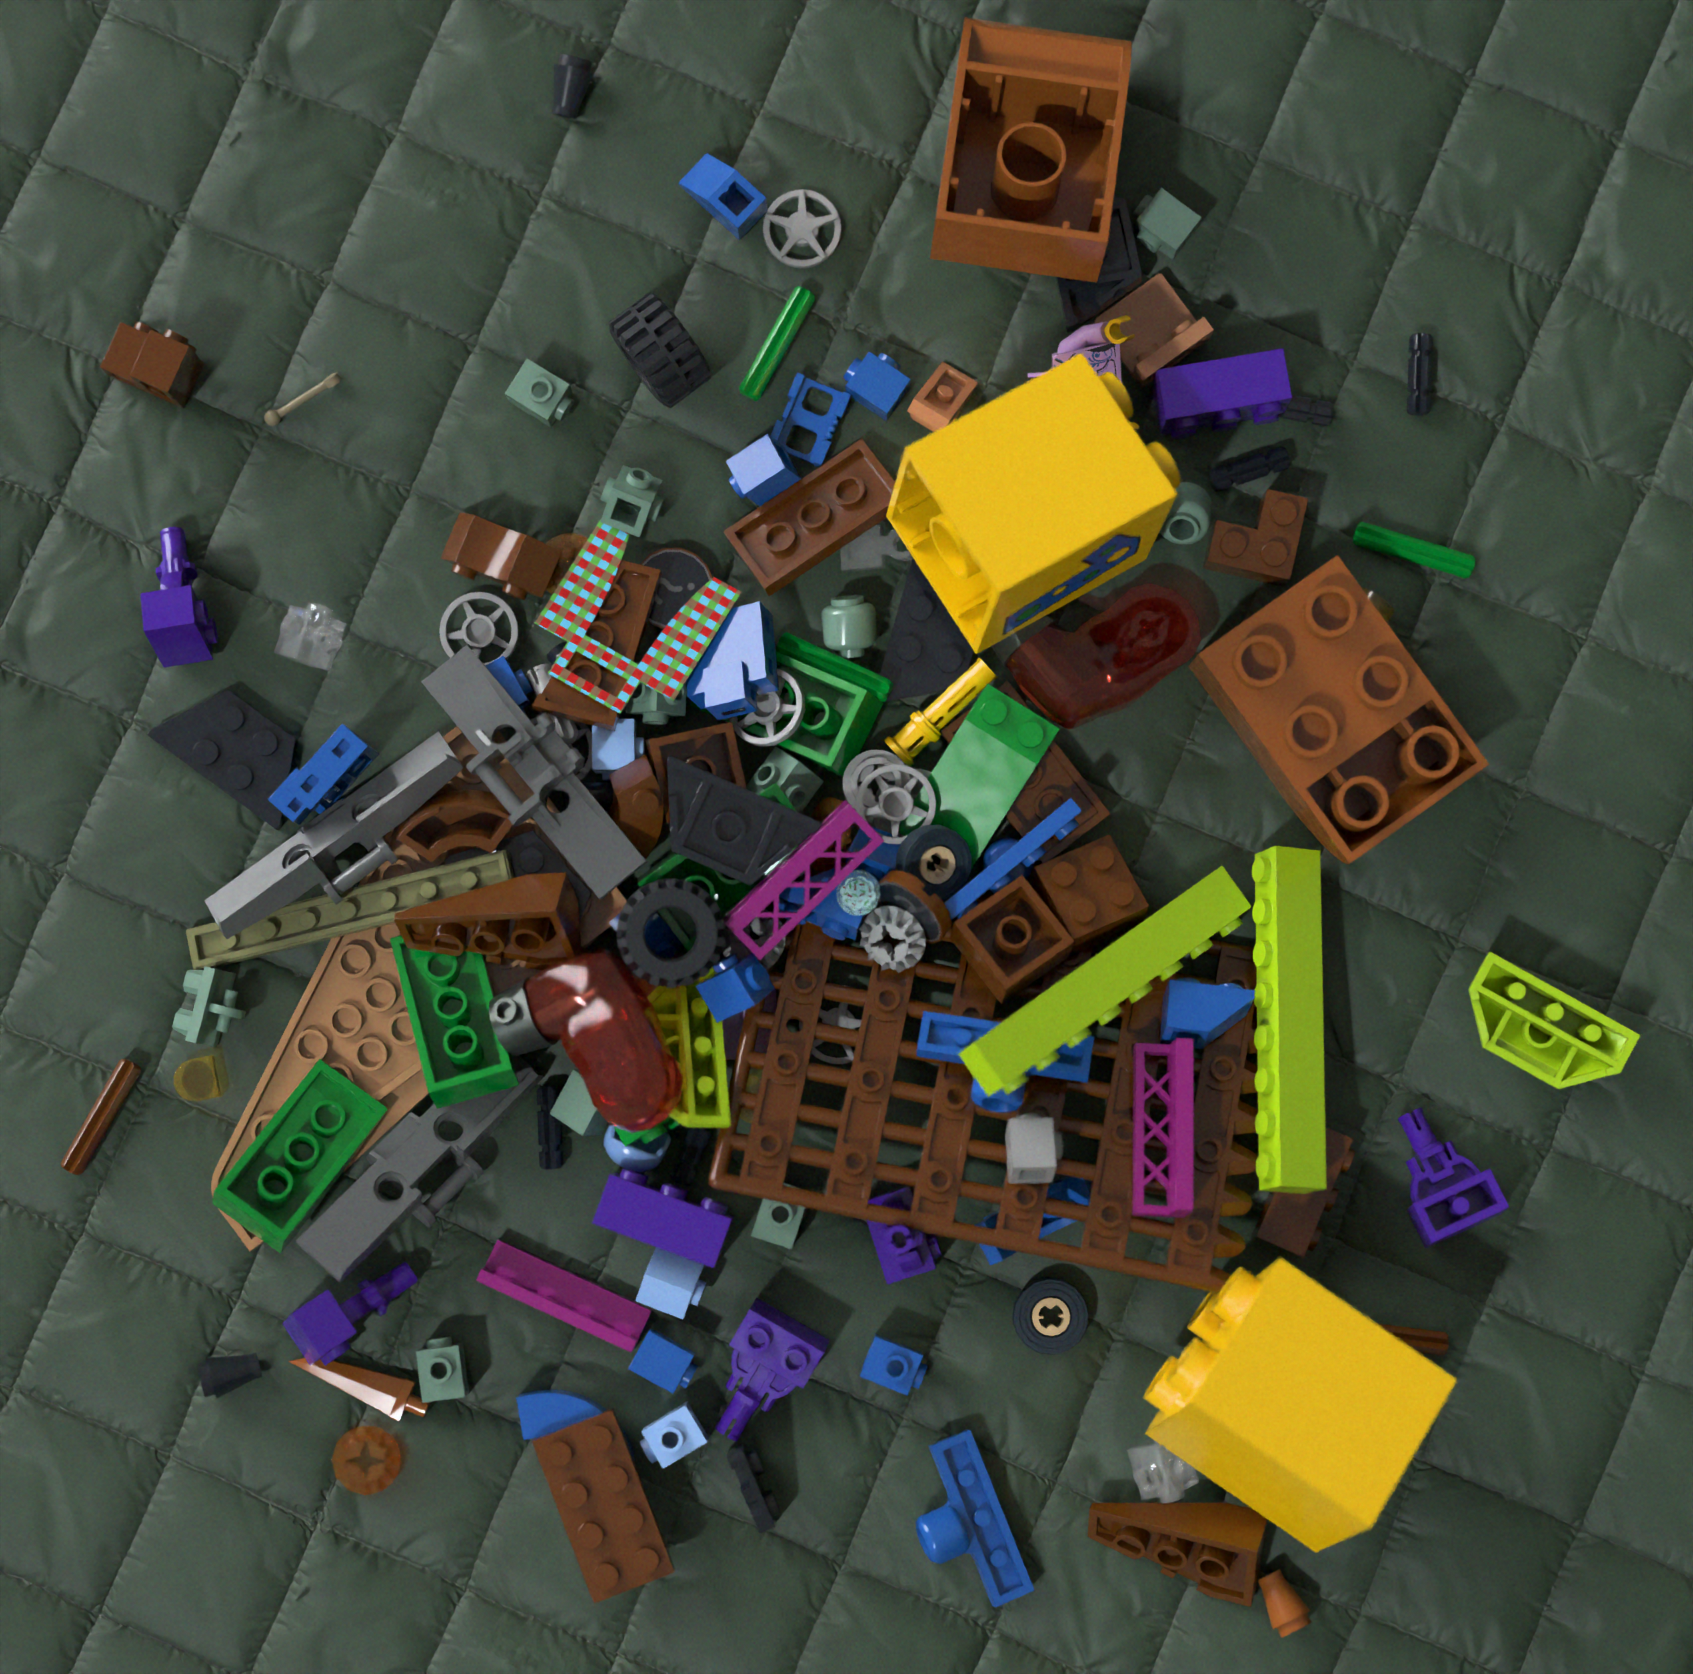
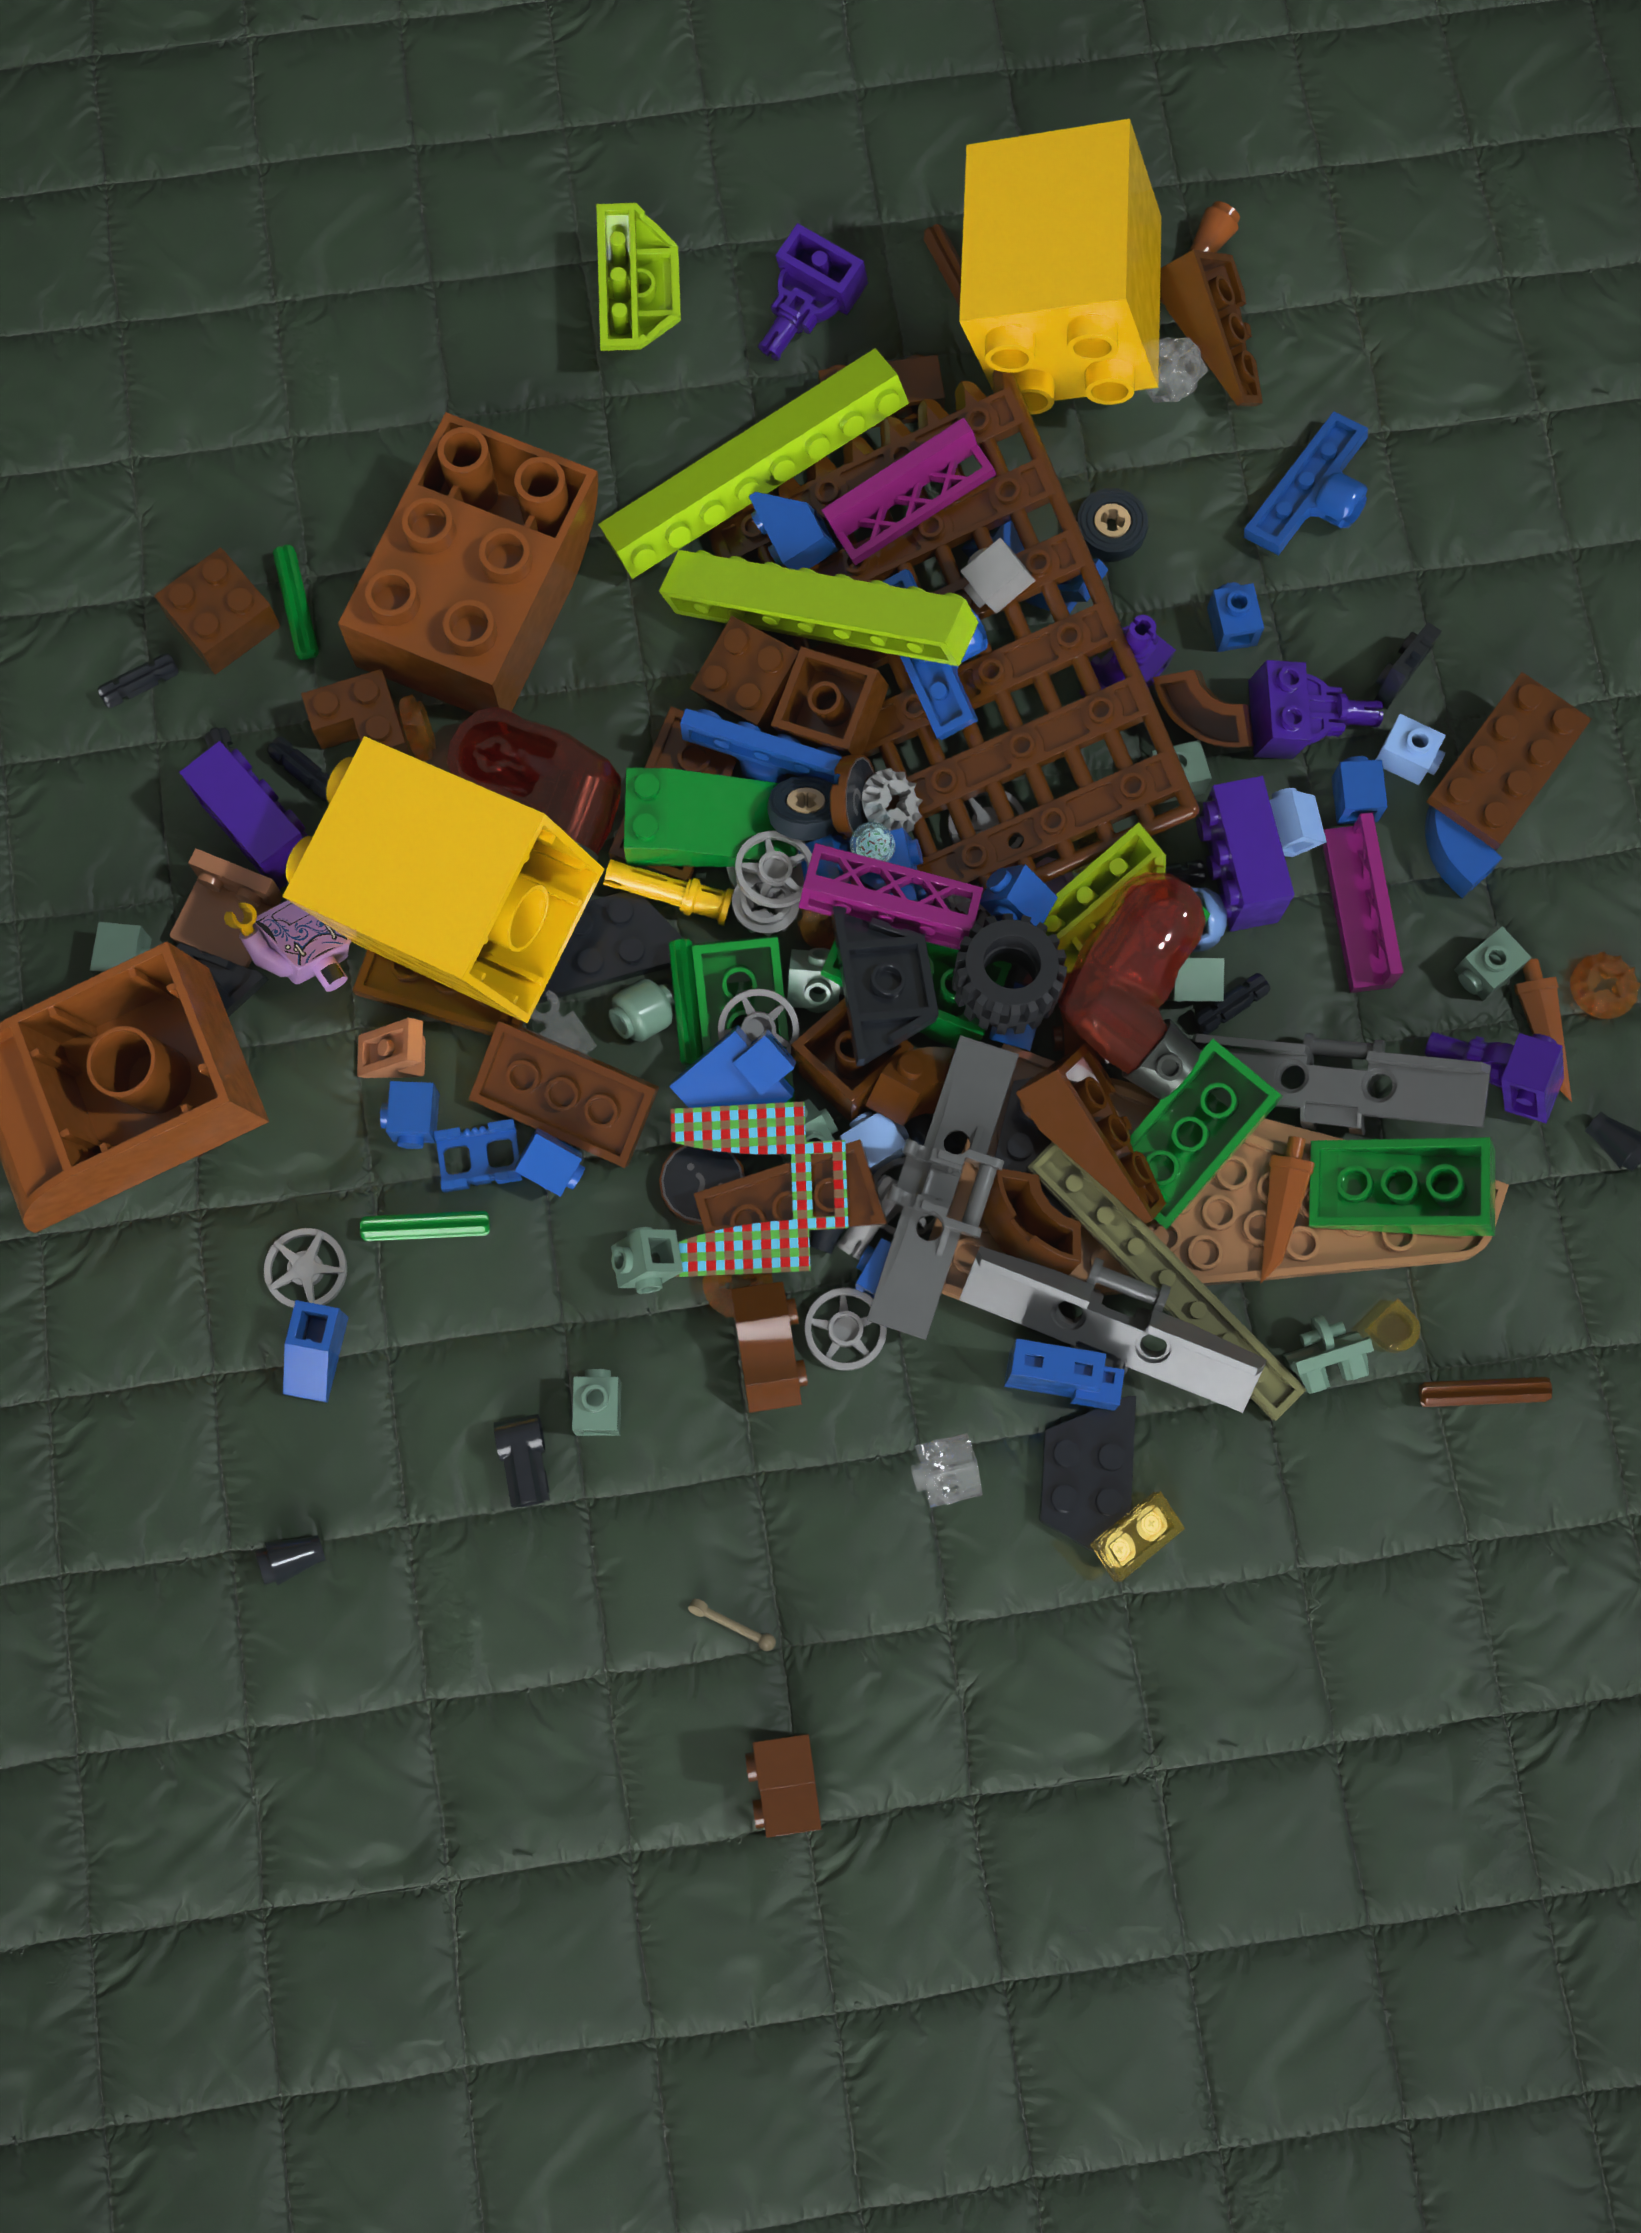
camera: 125 degrees left, 10 degrees down
dark purple brick [140,527,218,668] -> none
black tyre [608,292,711,408] -> none
none -> reddish brown brick [154,547,281,675]
none -> clear orange gear [399,694,436,761]
none -> black piece [494,1414,550,1508]
none -> clear yellow tile [1090,1491,1185,1582]
none -> reddish brown brick [1153,670,1255,747]
none -> dark orange bar [1260,1136,1315,1284]

